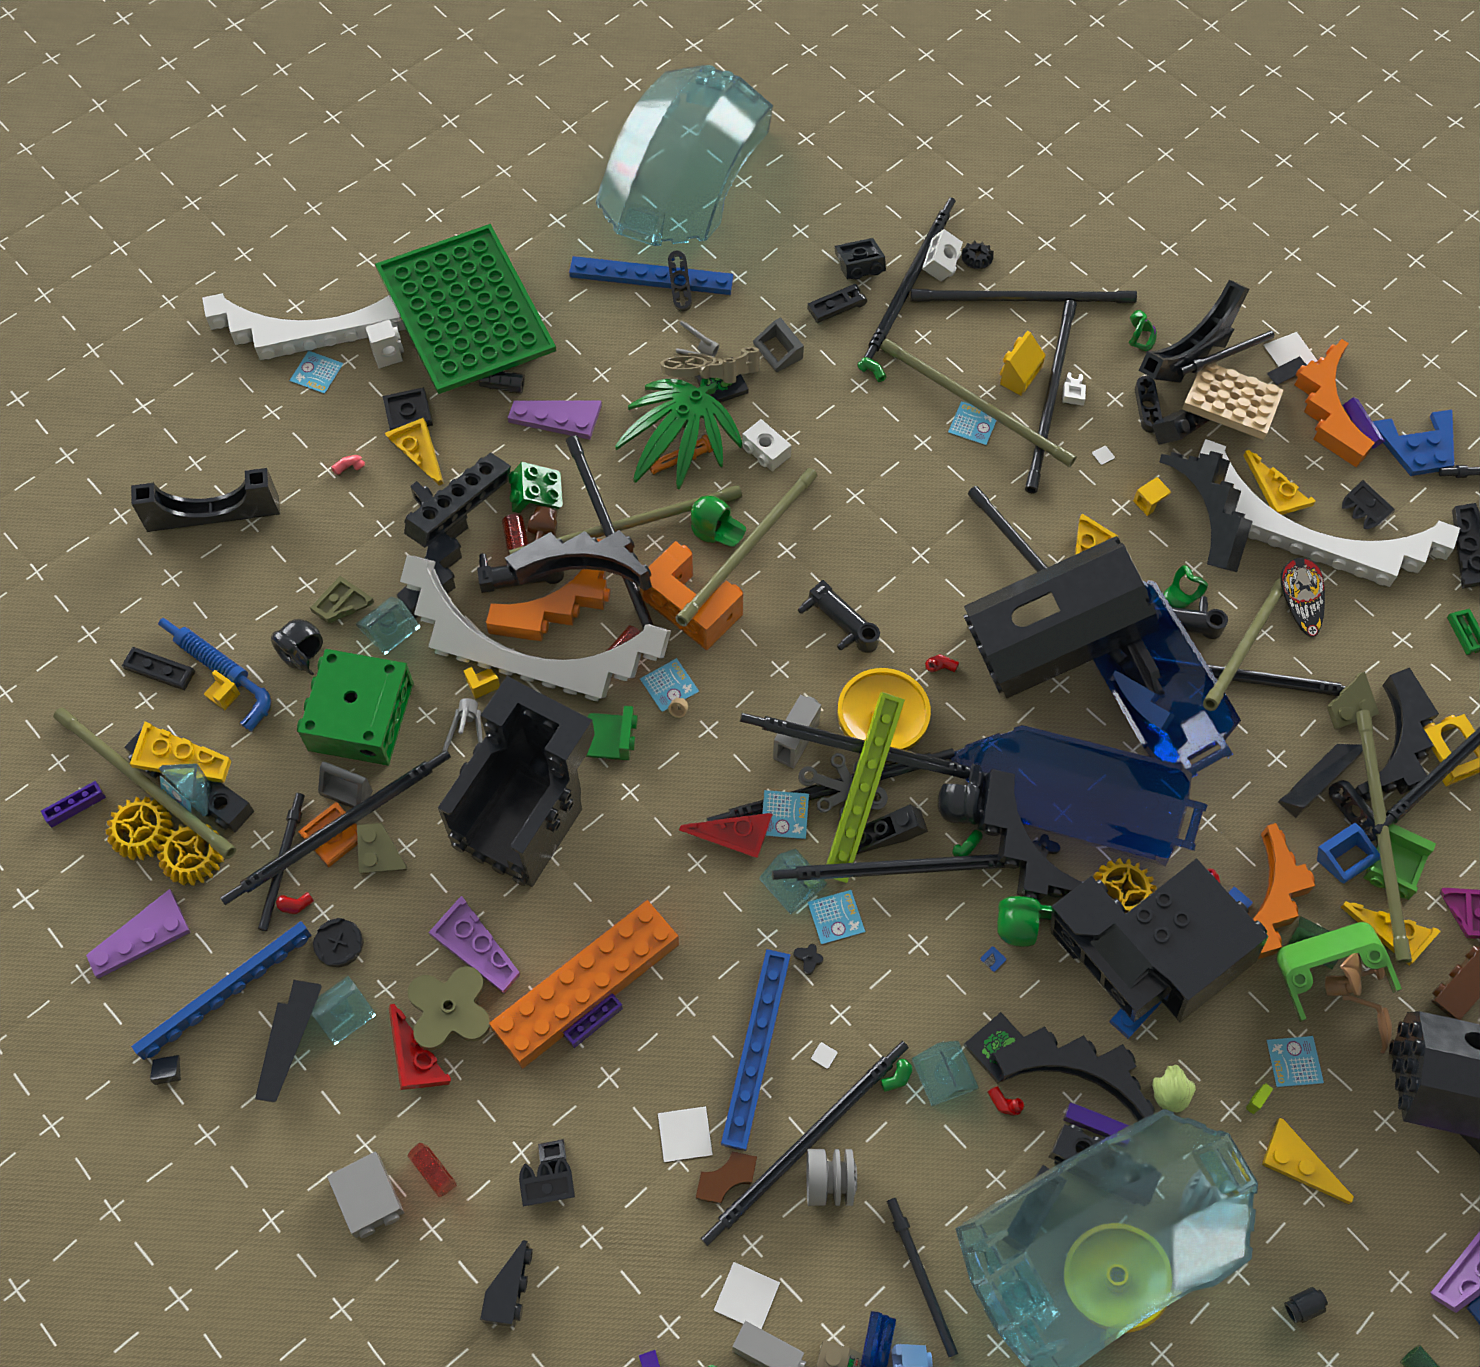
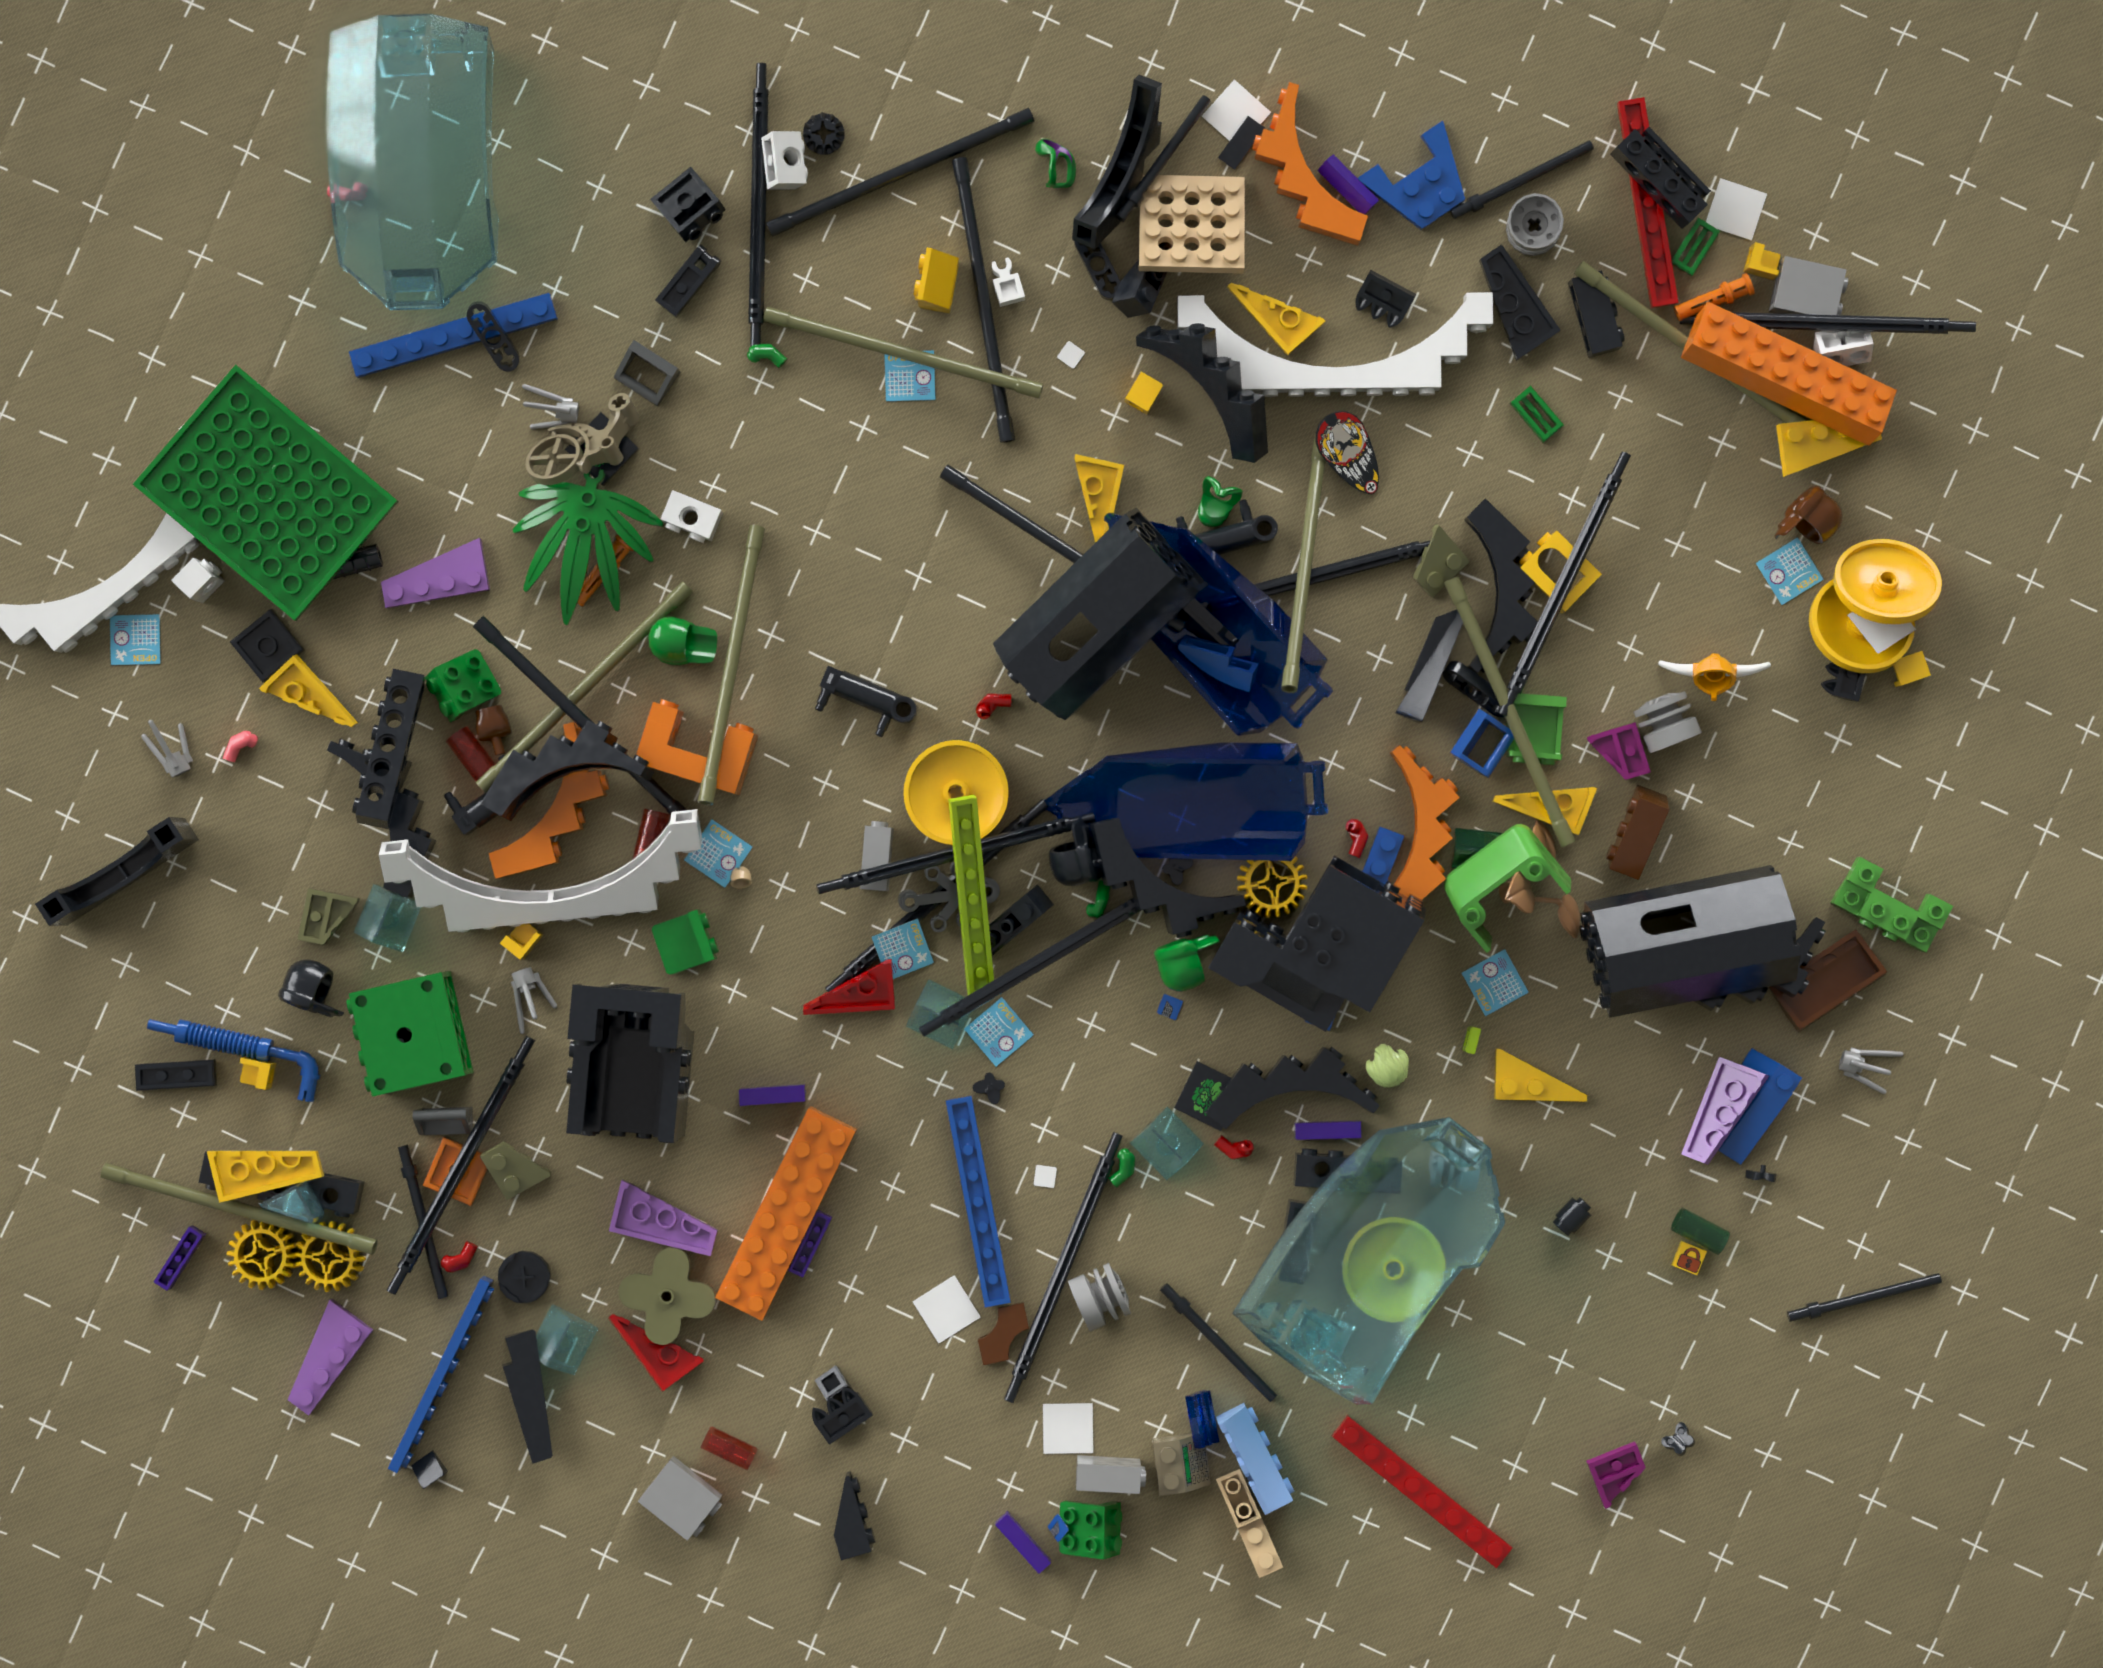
camera: 25 degrees left, 25 degrees up
none -> light grey plant [141,720,193,778]
none -> dark purple piece [739,1084,806,1106]

